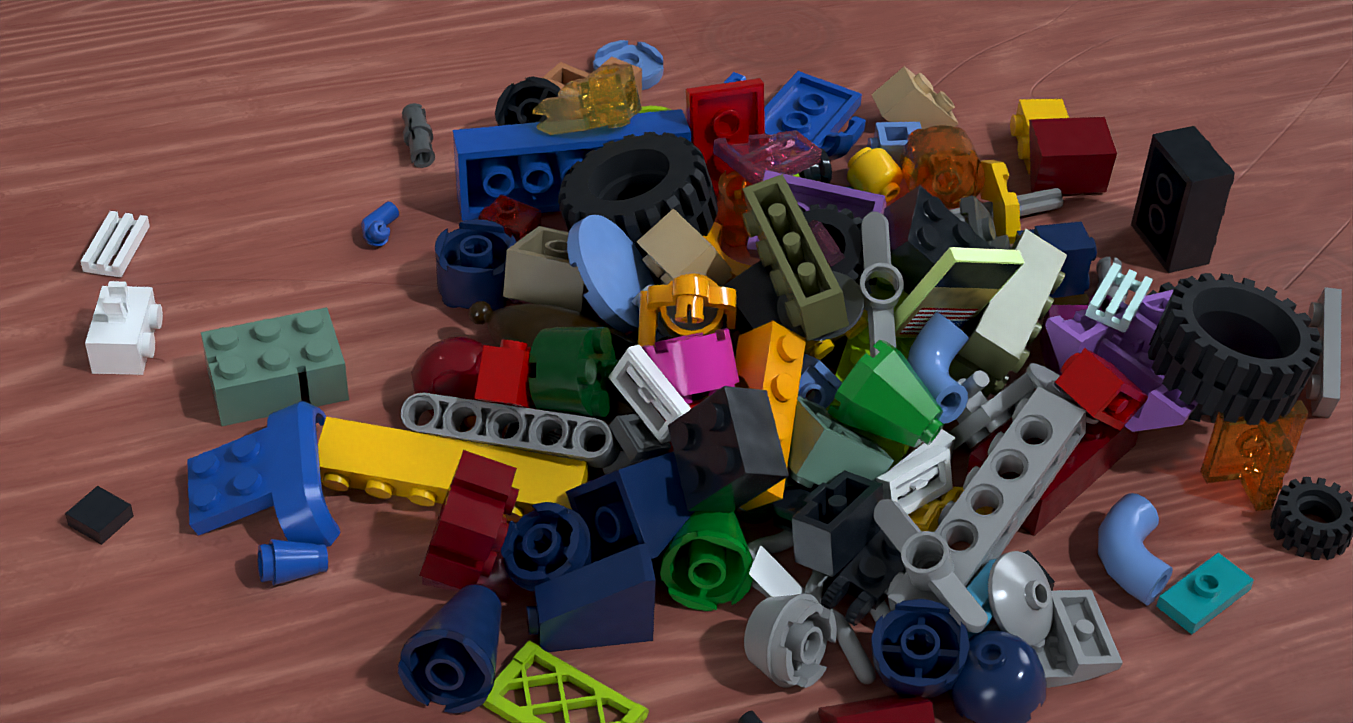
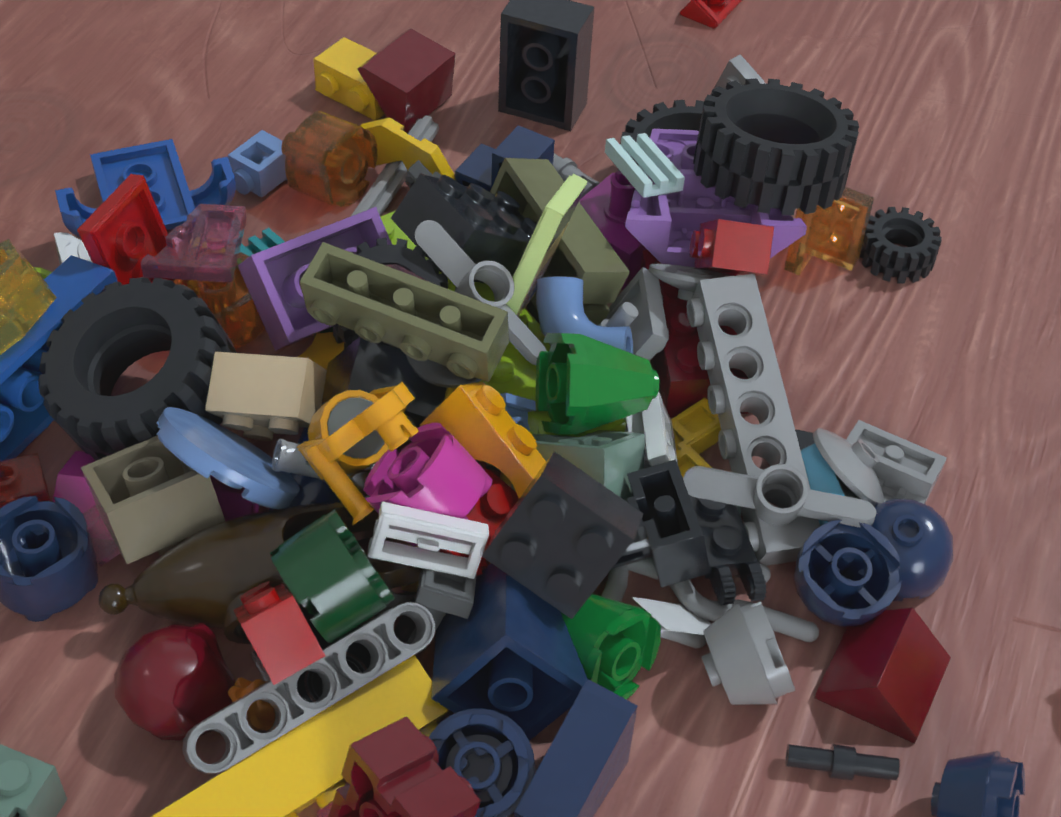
camera: 50 degrees left, 5 degrees up
yellow head [846,147,903,203] -> none
tan slope [871,66,958,132] -> none
medium blue cylinder [1098,493,1173,606] -> none
teal plate [1156,552,1254,635] -> none

